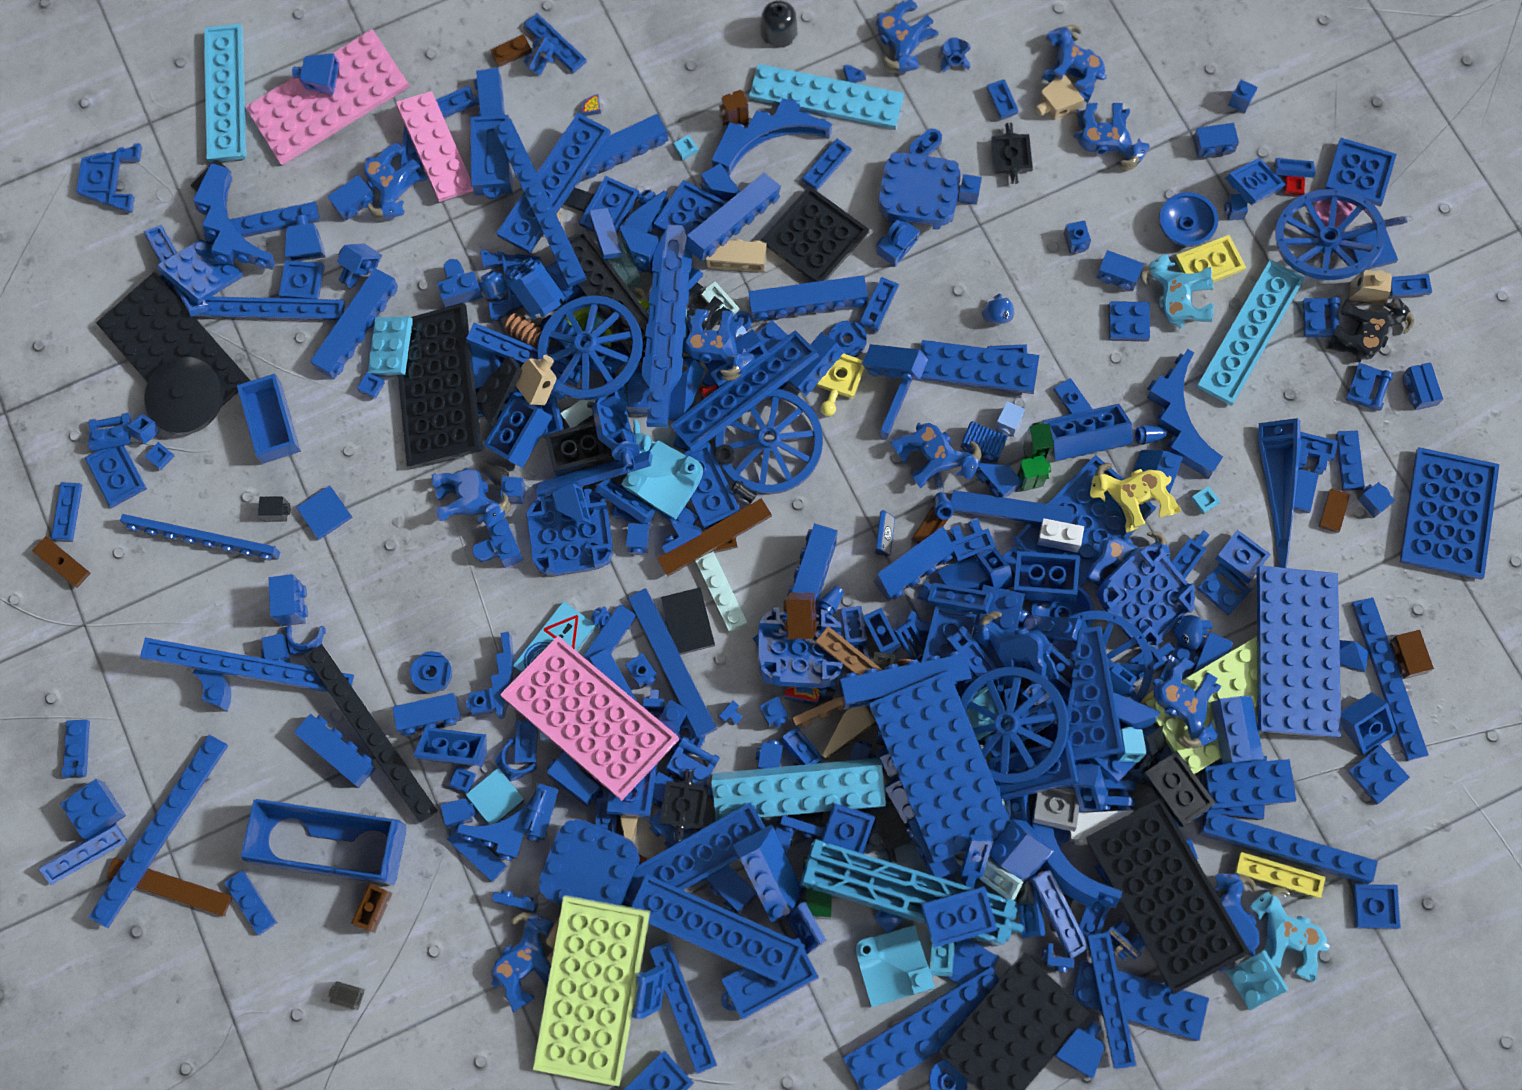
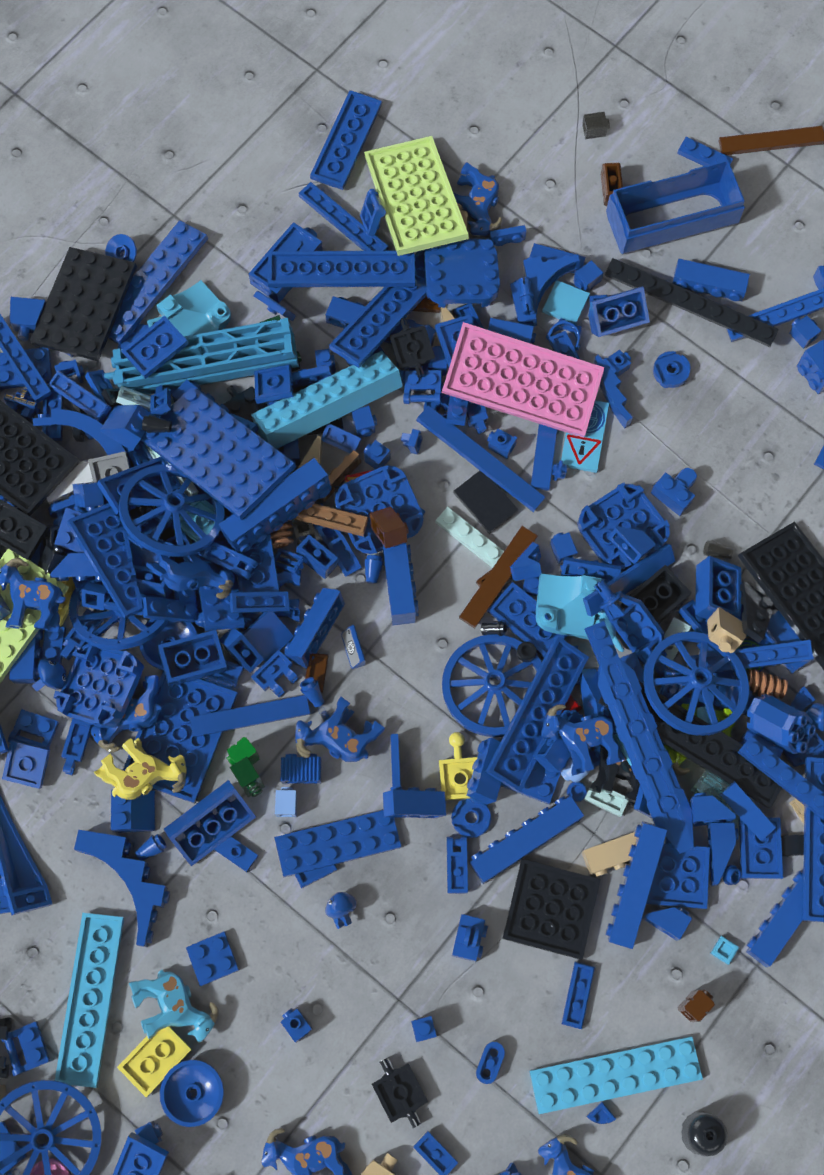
camera: 150 degrees right, 0 degrees up
blue plate [88,734,228,928] -> none
blue helmet [285,625,326,655] -> none
blue brick [393,693,462,736] -> none
blue animal [431,468,511,527] -> none
blue brick [500,476,526,504] -> none
blue tile [589,648,637,702] -> none
blue arch [712,98,832,175] -> none
blue slope [733,825,803,922] -> none
blue plate [878,152,961,230] -> none
blue slope [976,463,1022,498] -> none
white brick [1037,519,1084,553] -> none
blue brick [1097,250,1144,291] -> none
medium azure brick [1117,727,1146,762] -> none
medium azure plate [1191,486,1221,515] -> none
none -> black cone [142,414,172,433]

